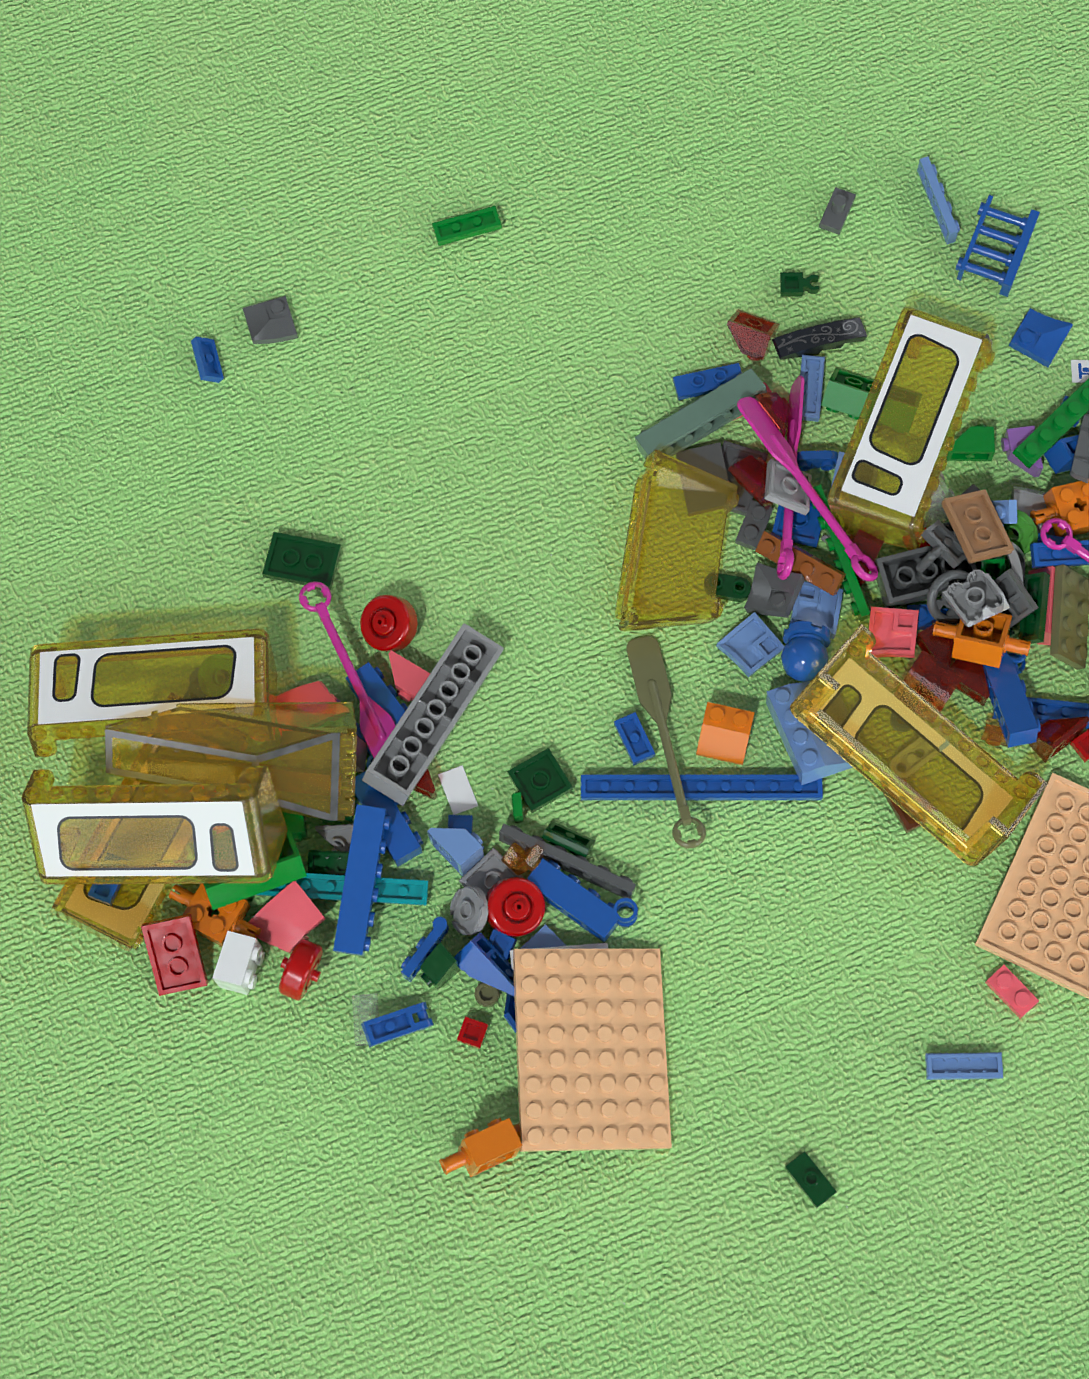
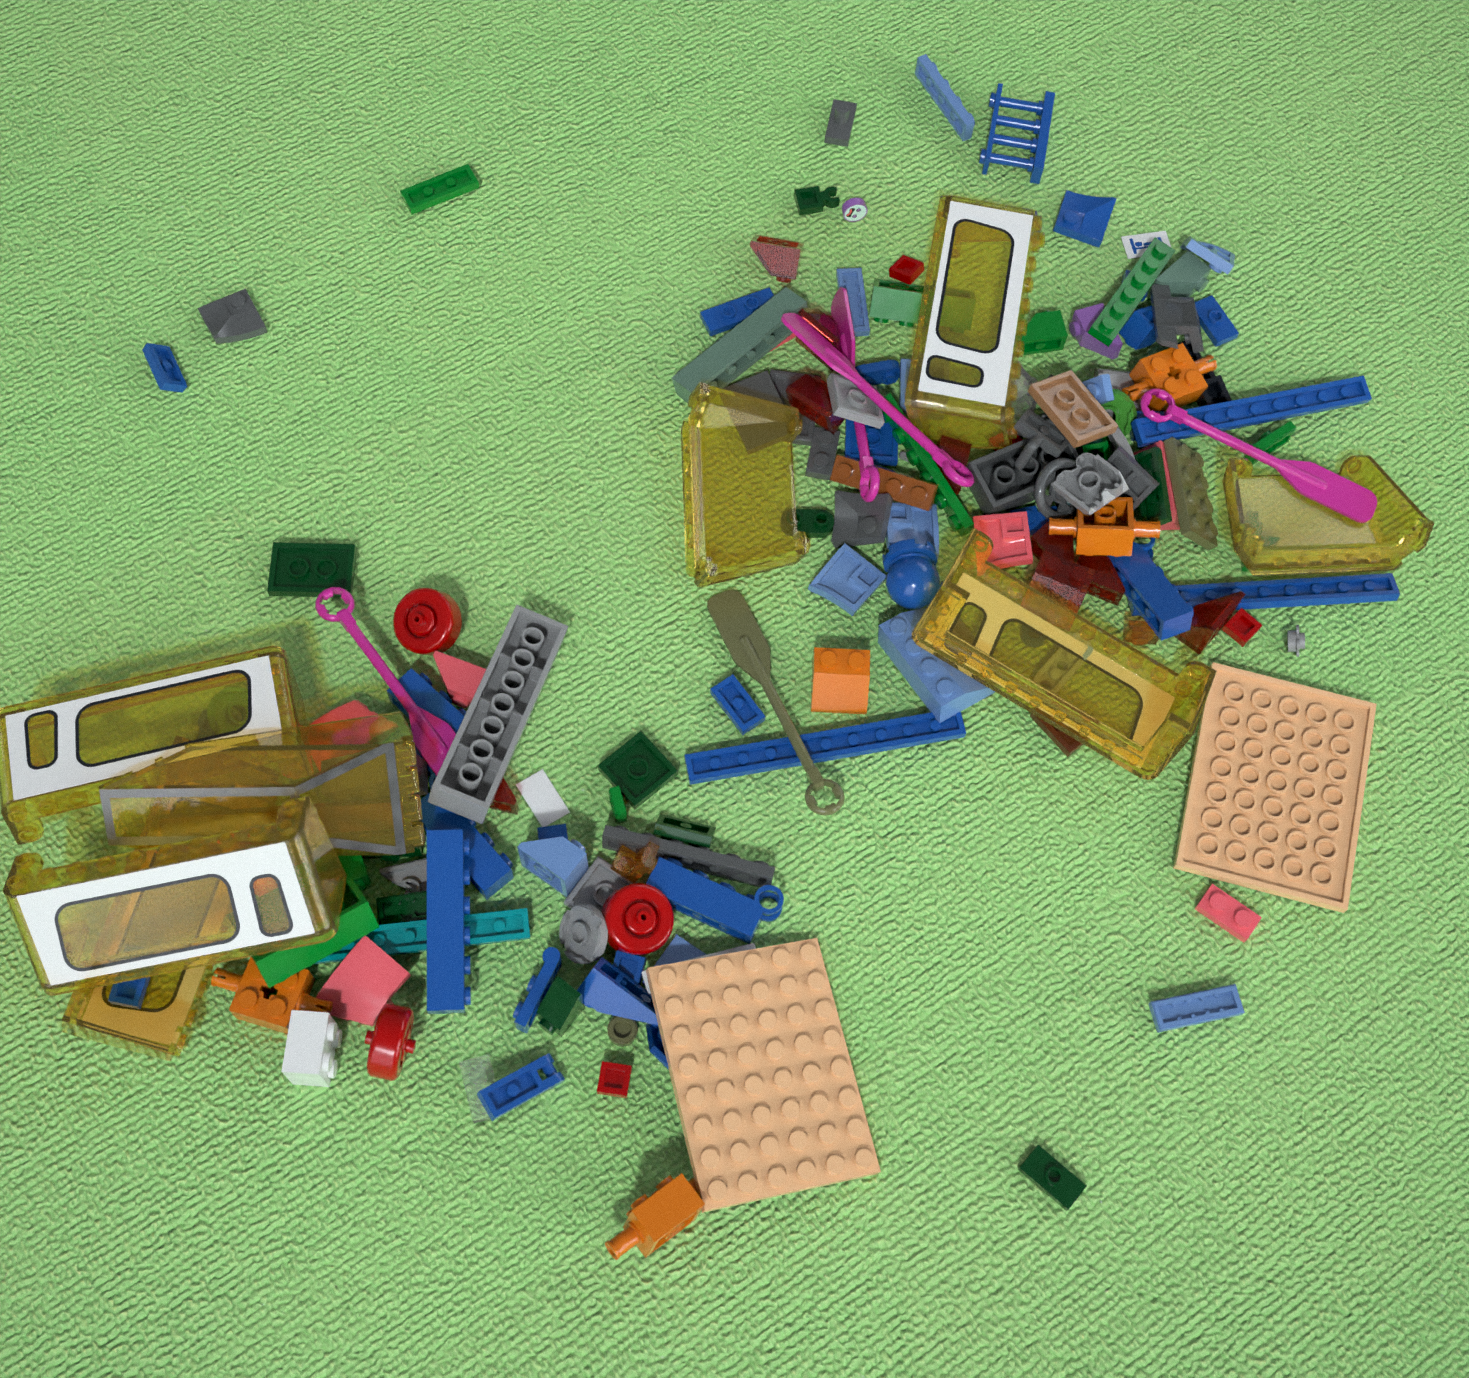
camera: 20 degrees left, 5 degrees down
plate [141,914,208,996] -> none
black slope [772,317,868,360] -> none
none -> tile [842,198,868,222]
none -> red plate [889,255,924,285]

